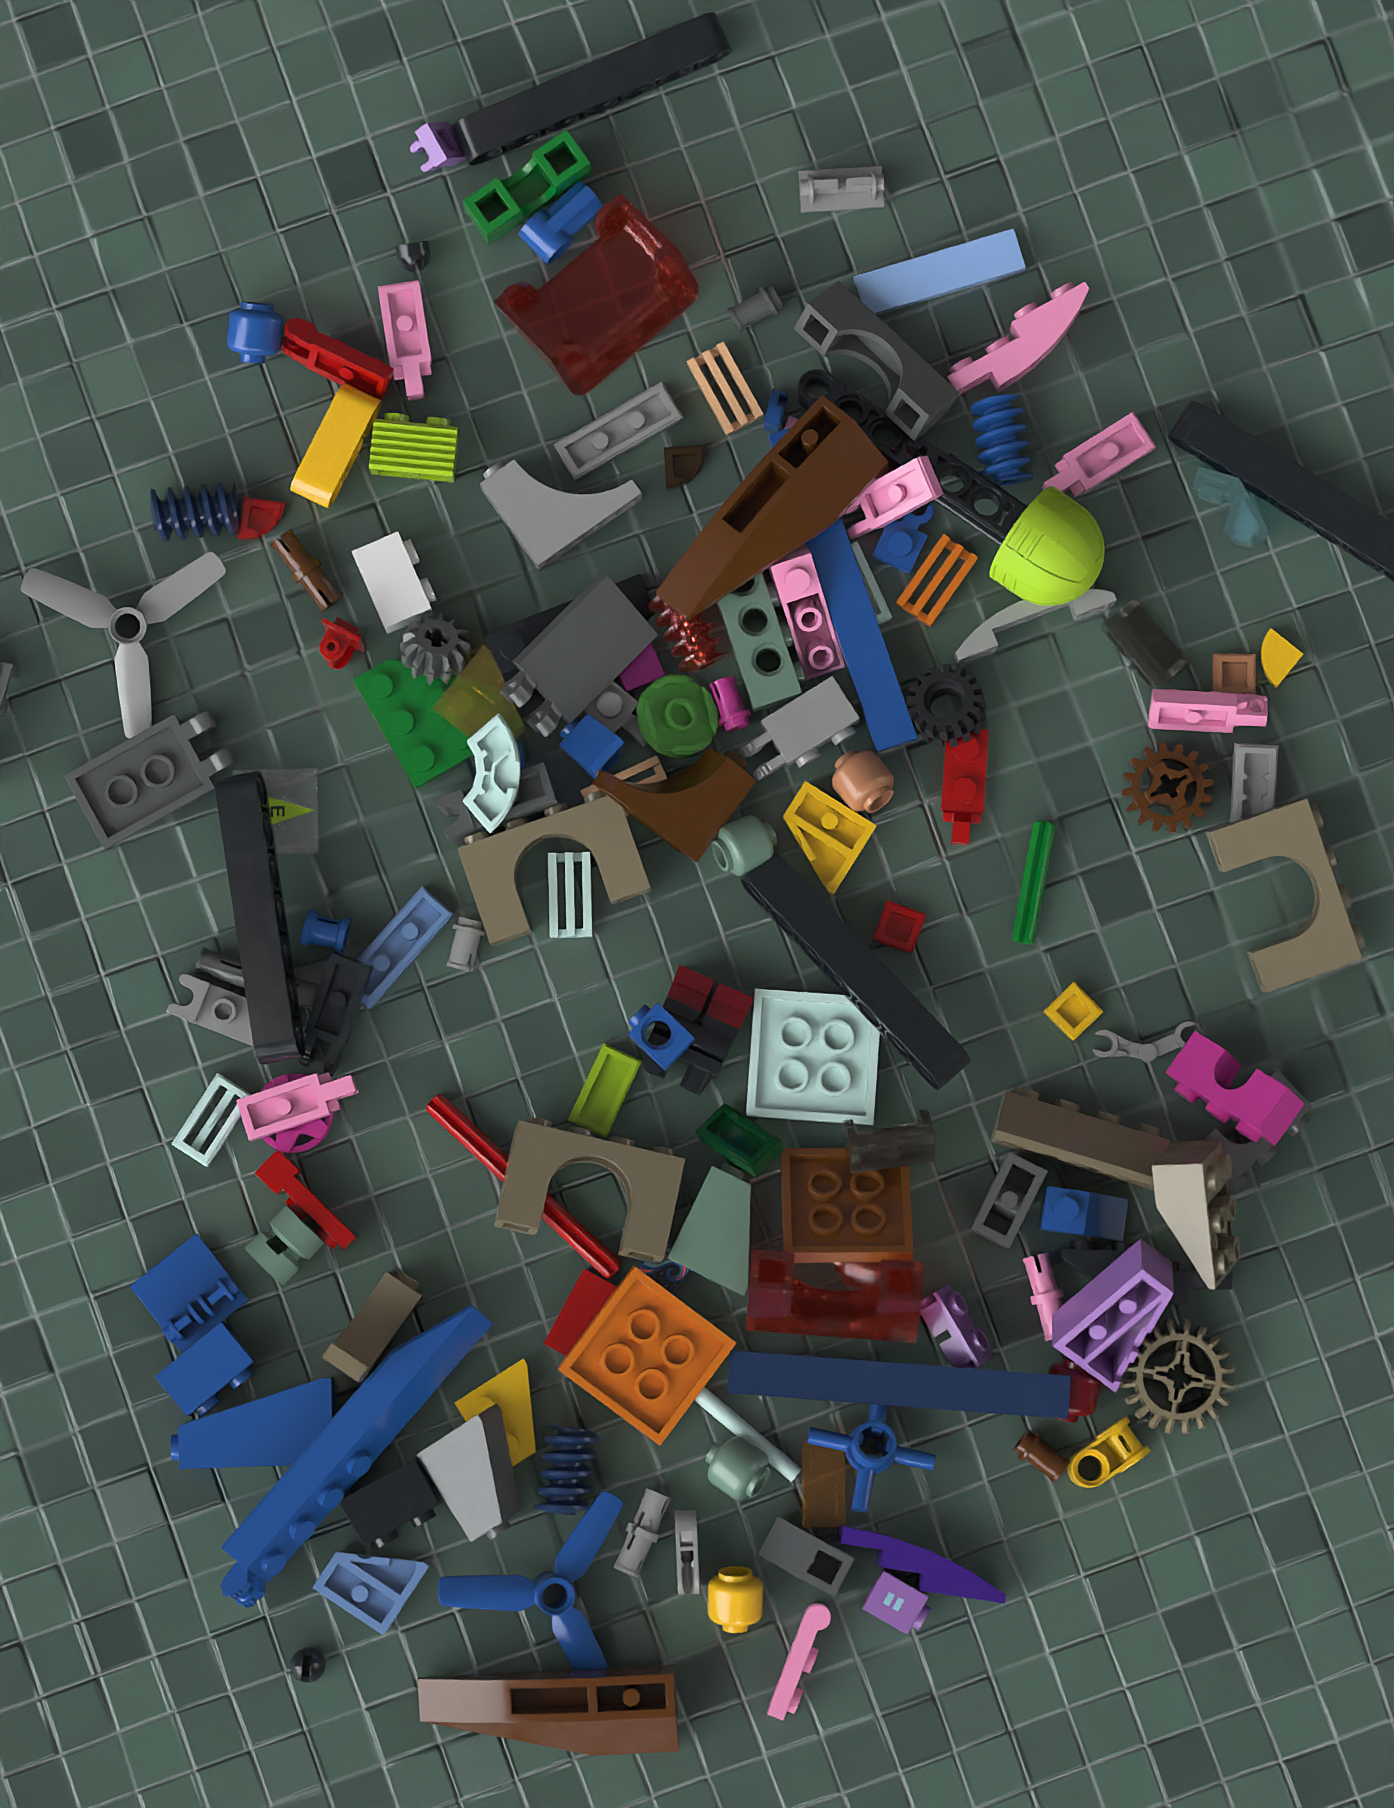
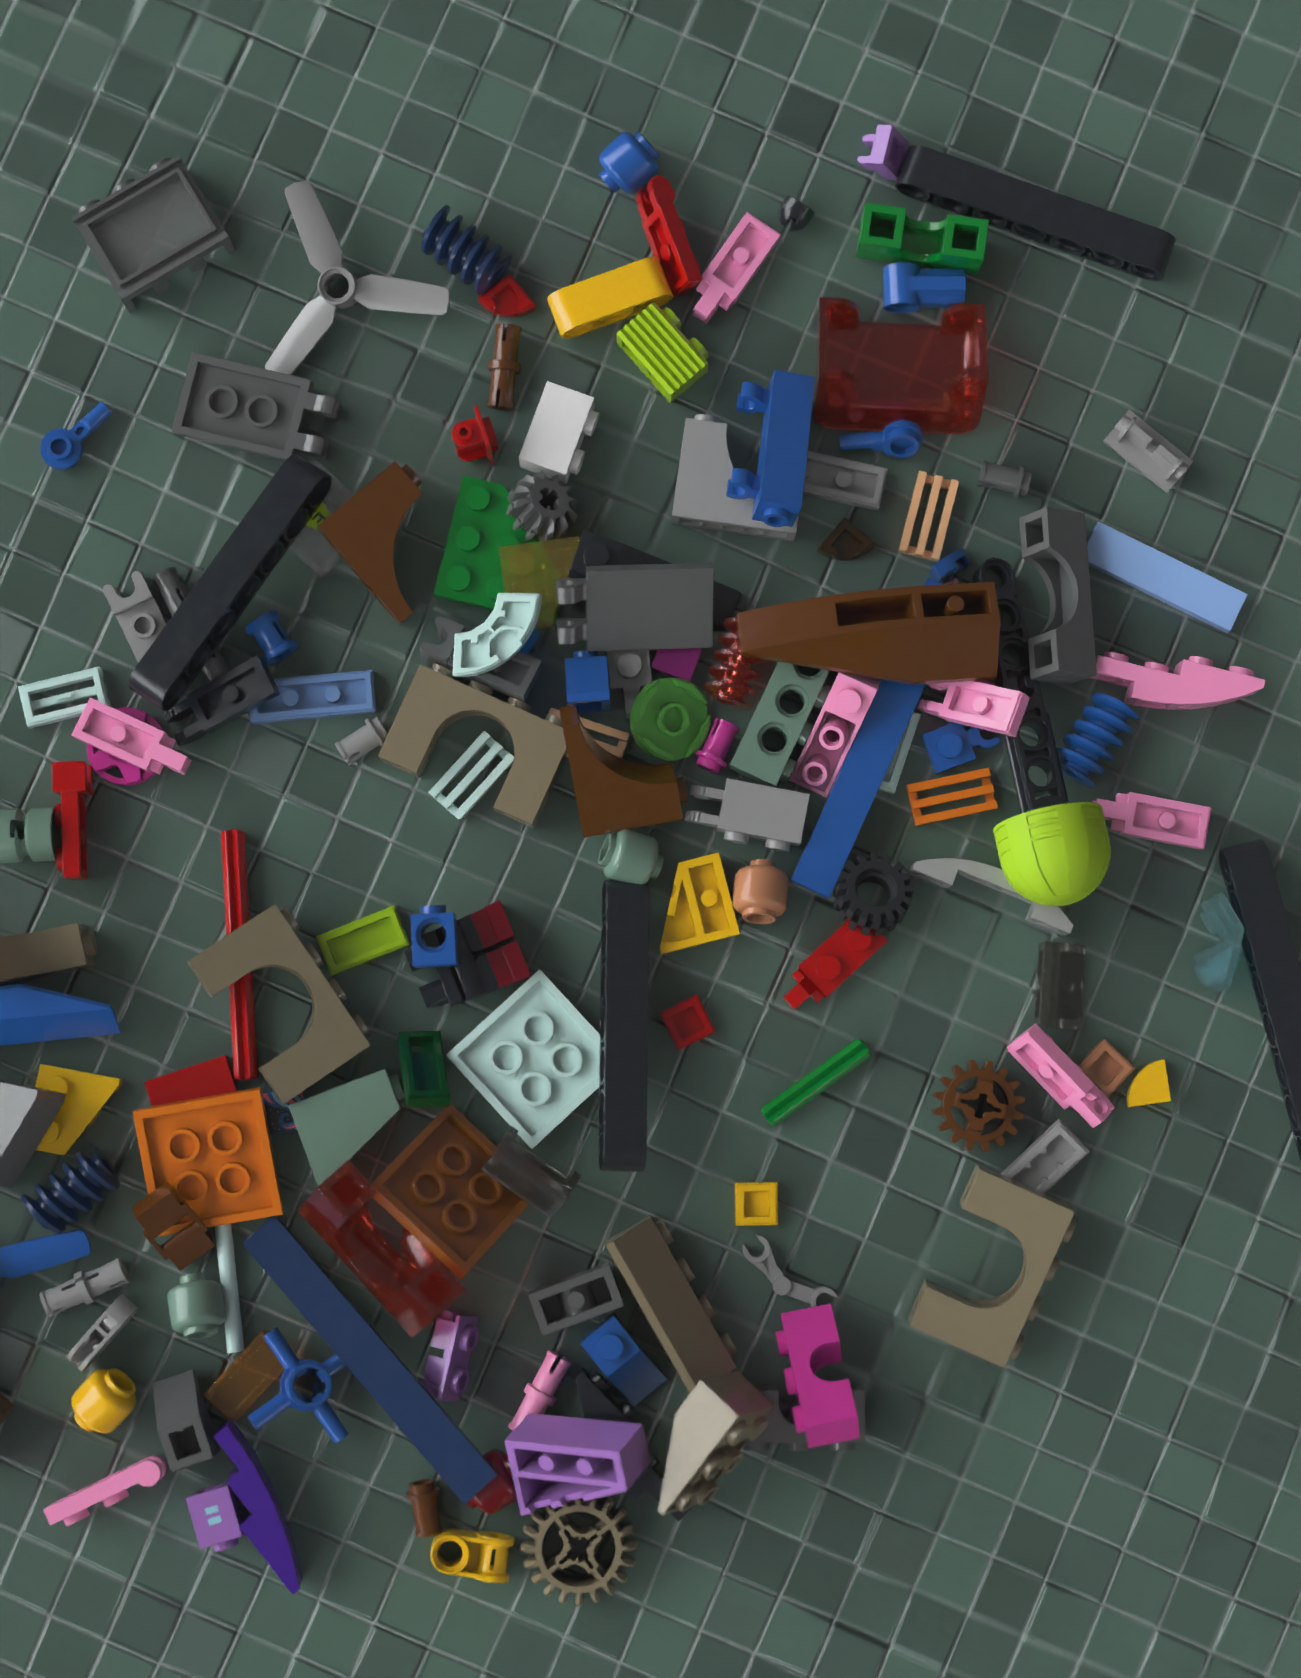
camera: 35 degrees right, 0 degrees up
none -> blue plate [40,401,113,470]
none -> reddish brown piece [132,1182,215,1271]
none -> reddish brown arch [317,461,423,625]
none -> blue brick [726,370,815,527]
none -> blue plate [840,420,923,458]

